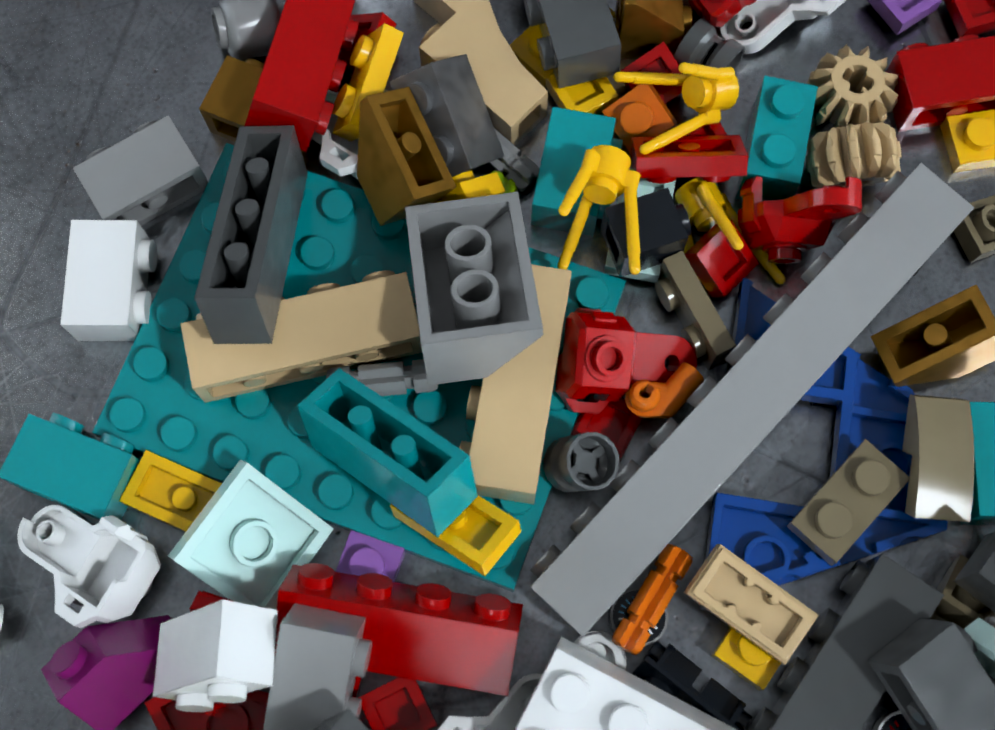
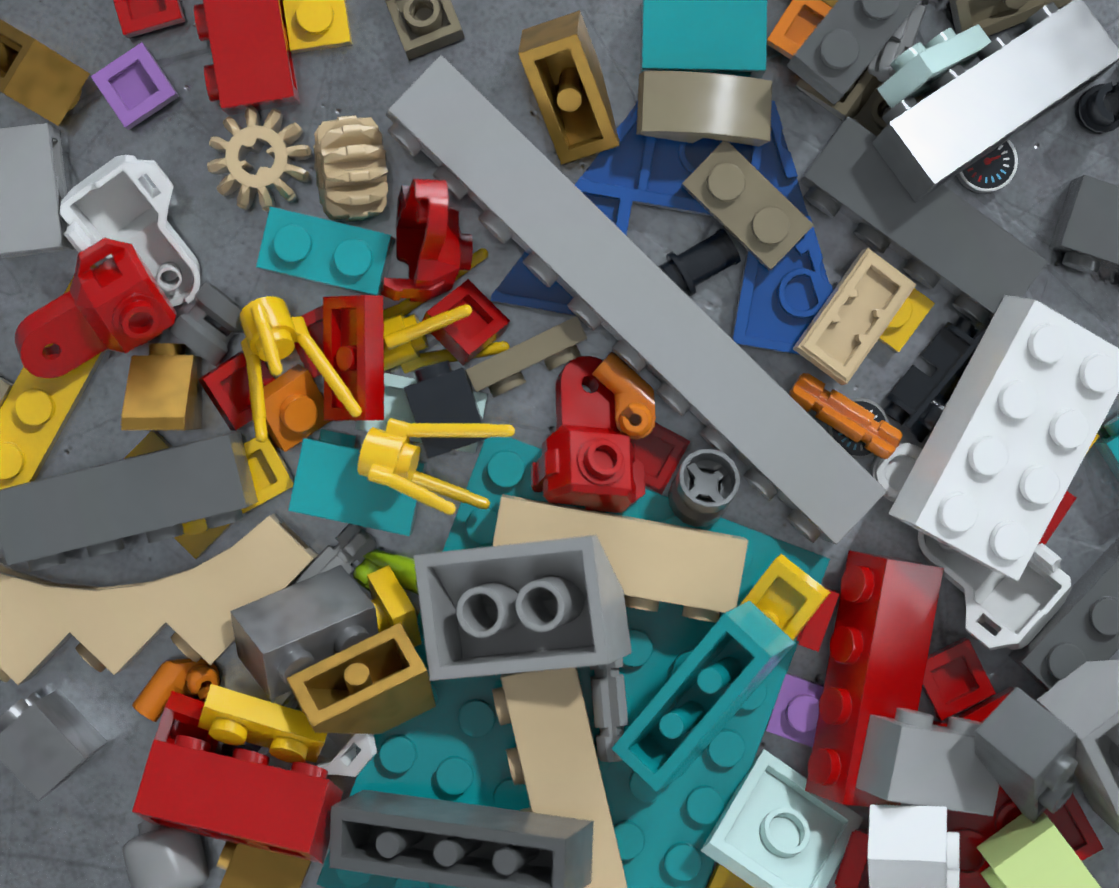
camera: 90 degrees left, 15 degrees up
none -> orange arm [132,658,221,722]
none -> black pin [659,229,741,296]
none -> red tile [796,586,840,652]

